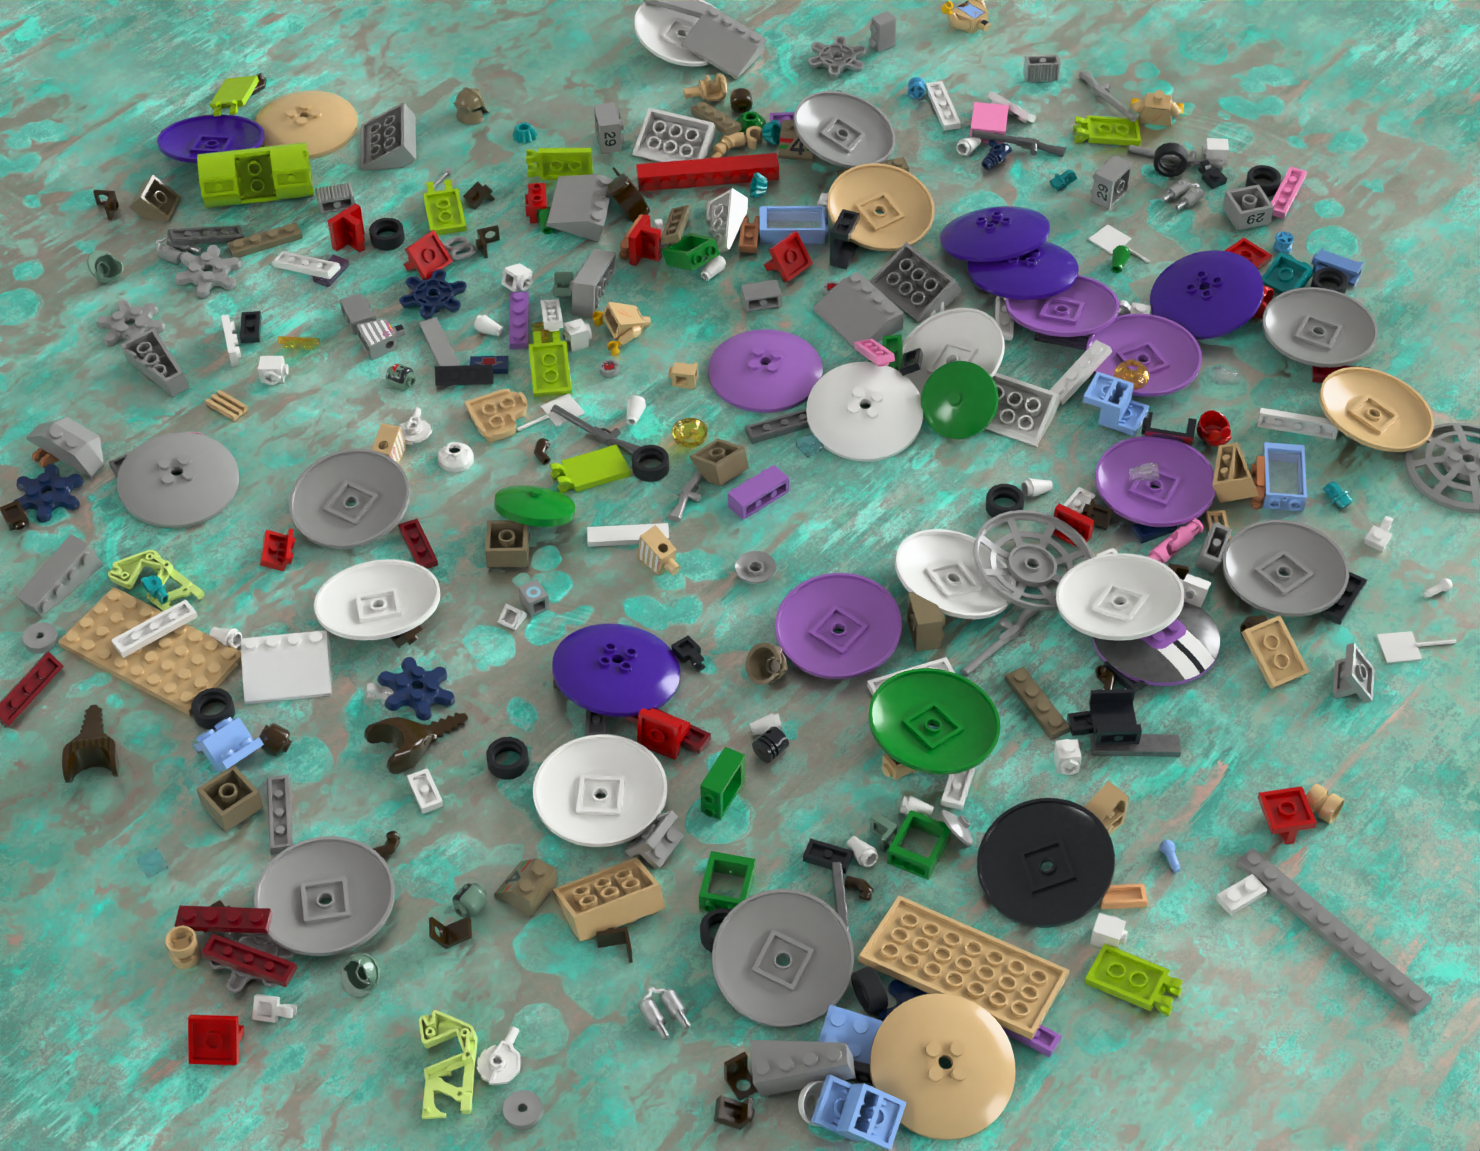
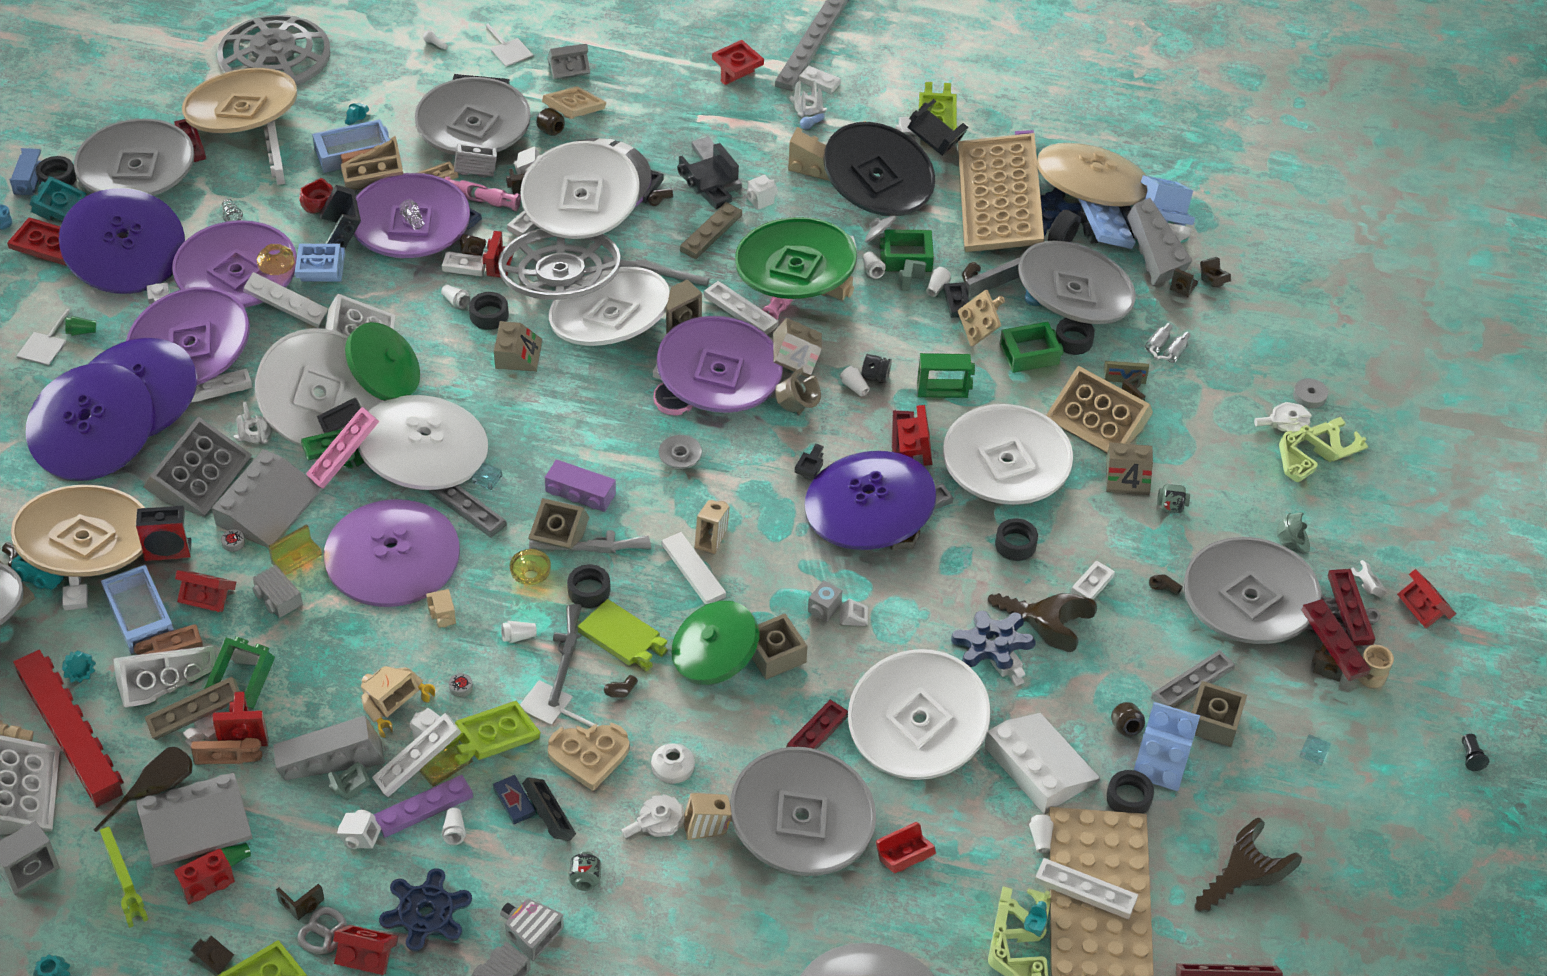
camera: 120 degrees left, 0 degrees up
light grey tile [419,317,460,366] -> none
dark brown bracket [429,917,472,949] -> none
light grey bracket [625,810,684,870] -> none
tan wheel [1306,783,1345,824] -> none
white plate [1363,516,1394,552] -> none
none -> clear yellow panel [268,524,322,576]
none -> dark tan slope [494,321,542,372]
none -> dark tan slope [773,318,822,378]
none -> white piece [790,79,827,118]
none -> black panel [907,99,969,156]
none -> tan plate [957,290,1005,346]
none -> olive panel [1104,361,1149,384]
none -> black pin [1462,734,1490,771]

